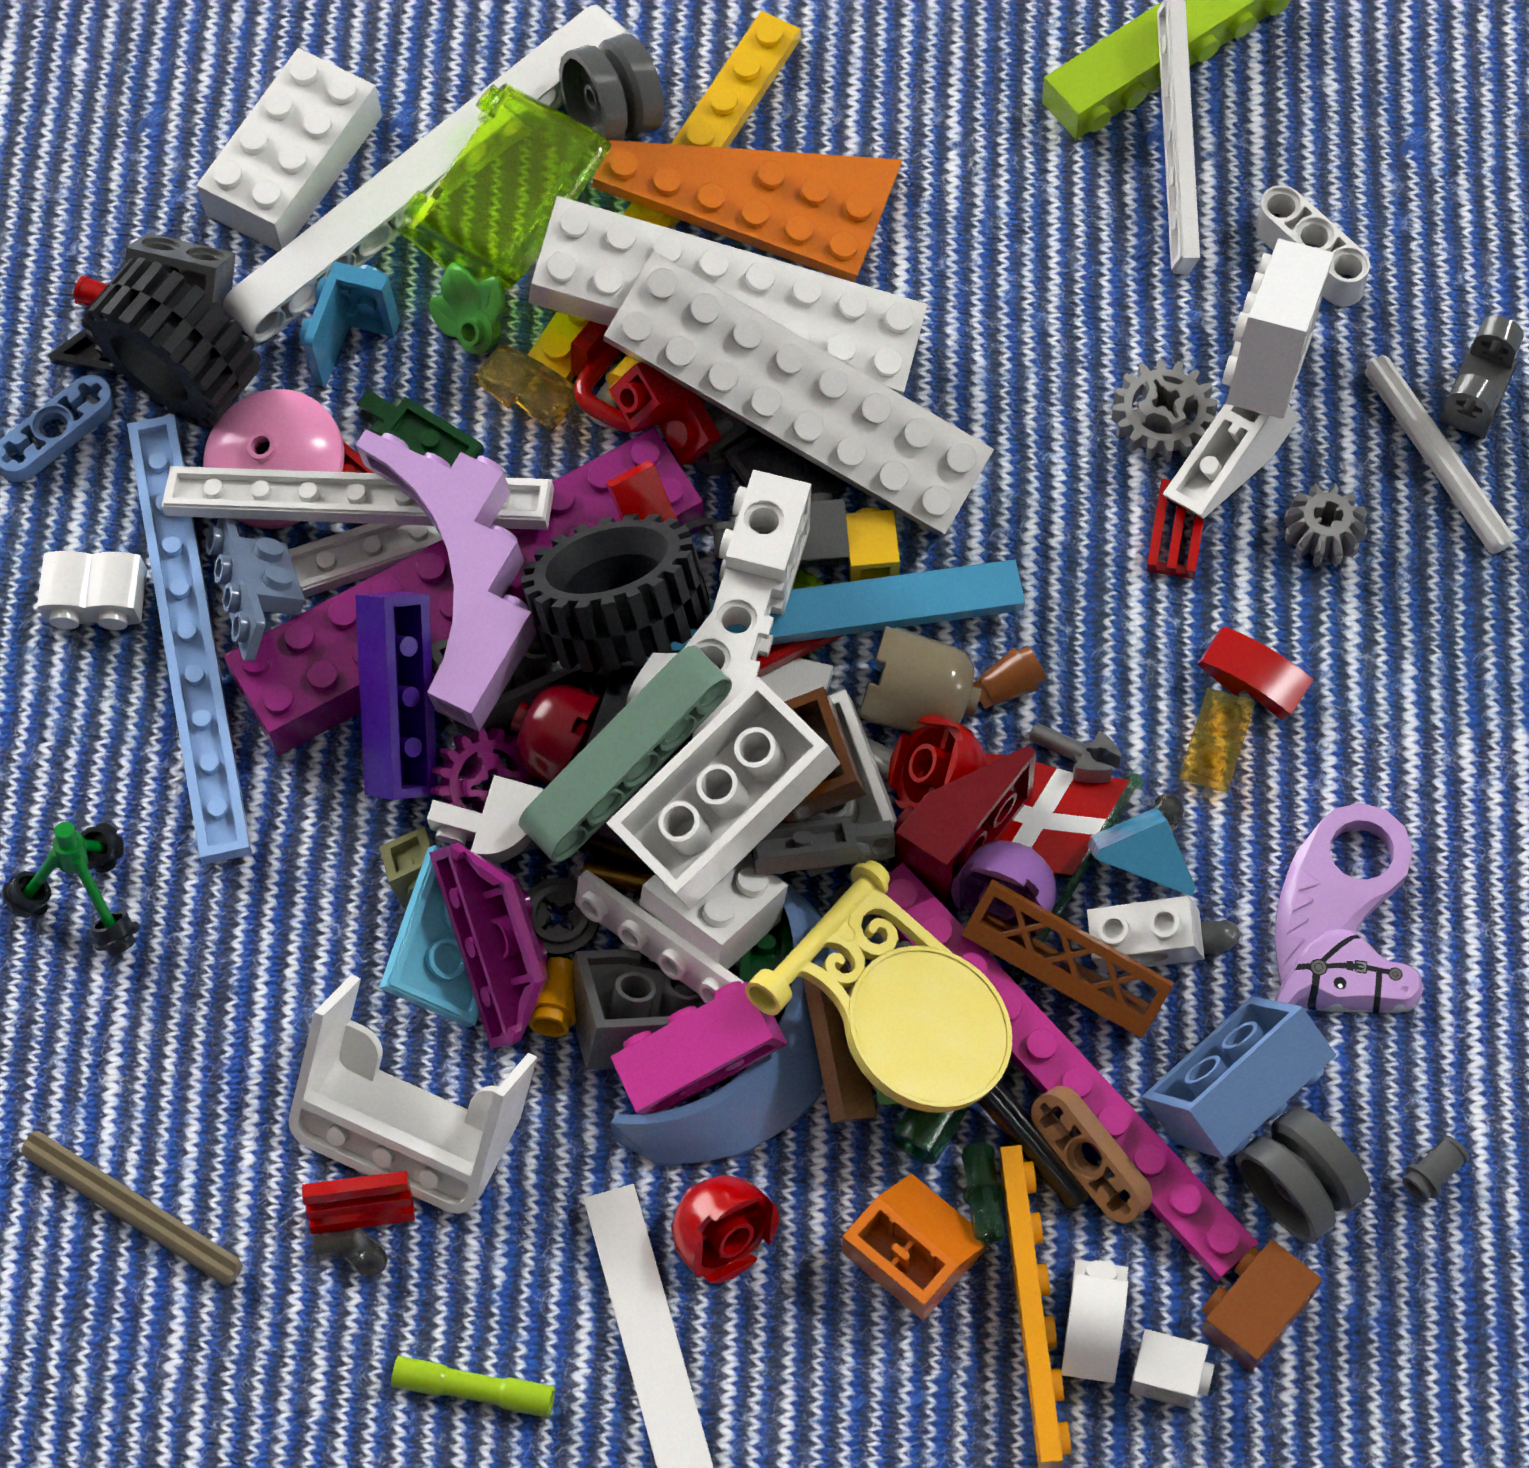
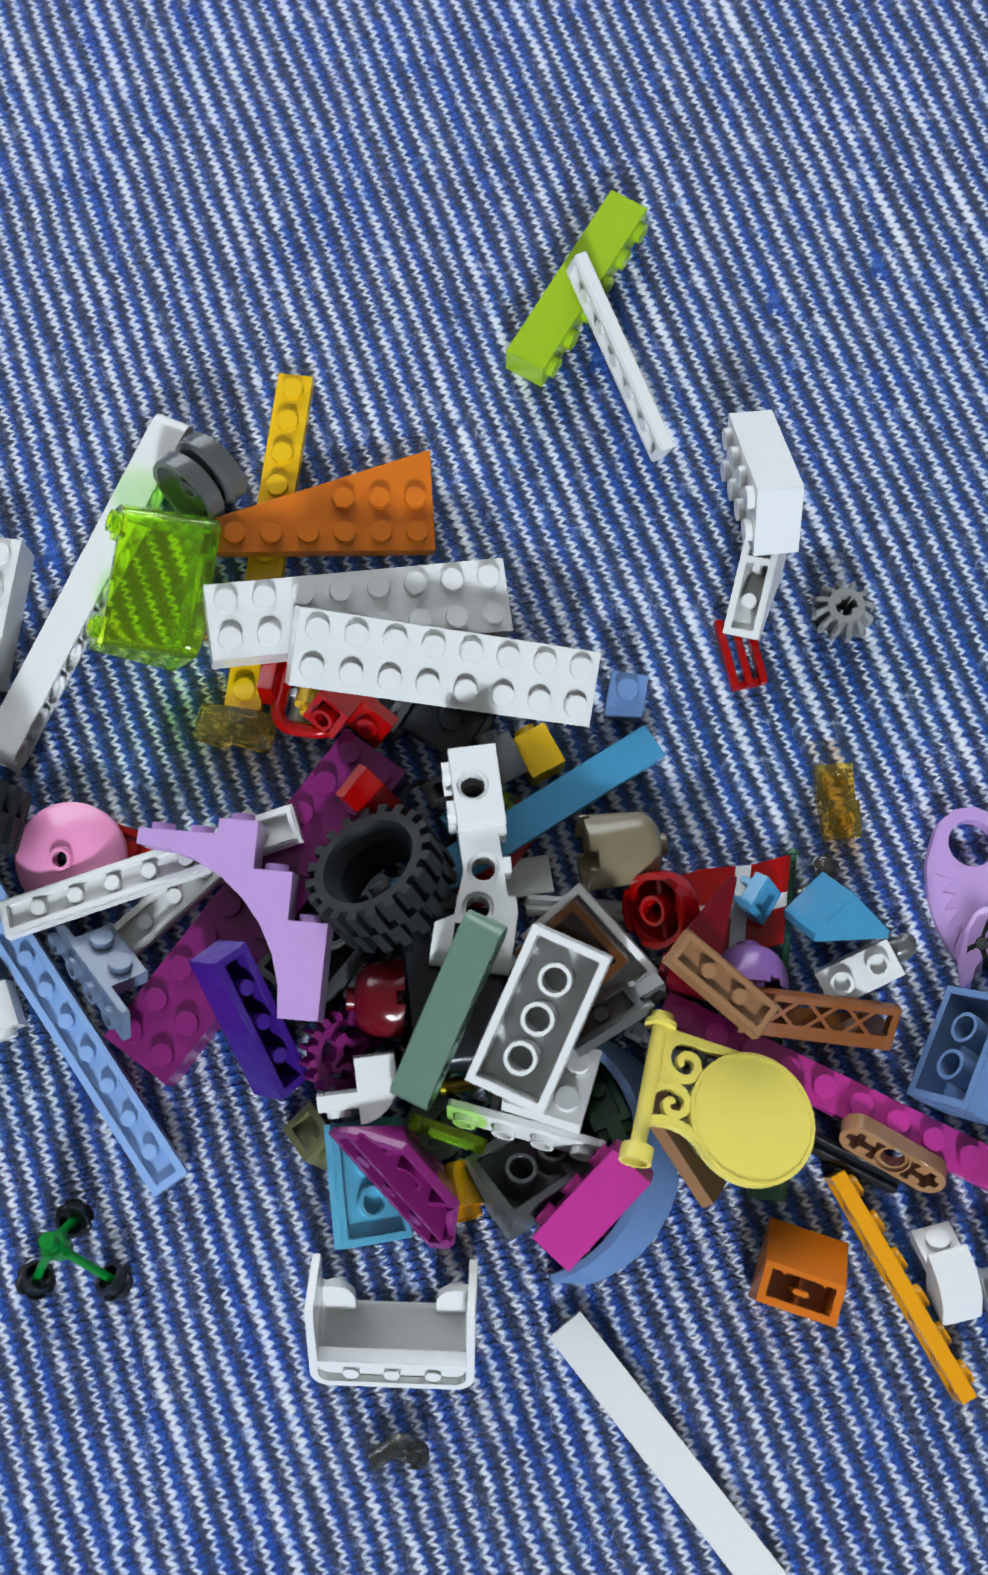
camera: 25 degrees left, 10 degrees up
dark tan axle [21,1131,243,1286] -> none
dark azure bracket [299,261,400,387] -> none
red tile [302,1171,415,1234] -> none
dark green hinge [356,390,484,467] -> none
lime piece [391,1355,556,1418] -> none
bright green plate [429,262,505,355] -> none
red cylinder [671,1175,779,1283] -> none
clear green axle [961,1142,1005,1246] -> none
dark orange cone [973,645,1047,710] -> none
flat silver bar [1029,724,1121,783] -> none
light grey gear [1111,359,1217,462] -> none
red slope [1197,626,1314,721] -> none
white beam [1256,185,1370,307] -> none
white axle [1365,355,1514,554] -> none
dark grey piece [1439,315,1524,439] -> none
none -> clear neon green tile [408,1113,488,1155]
none -> medium blue brick [603,670,649,724]
none -> medium nougat tile [661,929,780,1039]
none -> dark azure tile [733,872,782,926]

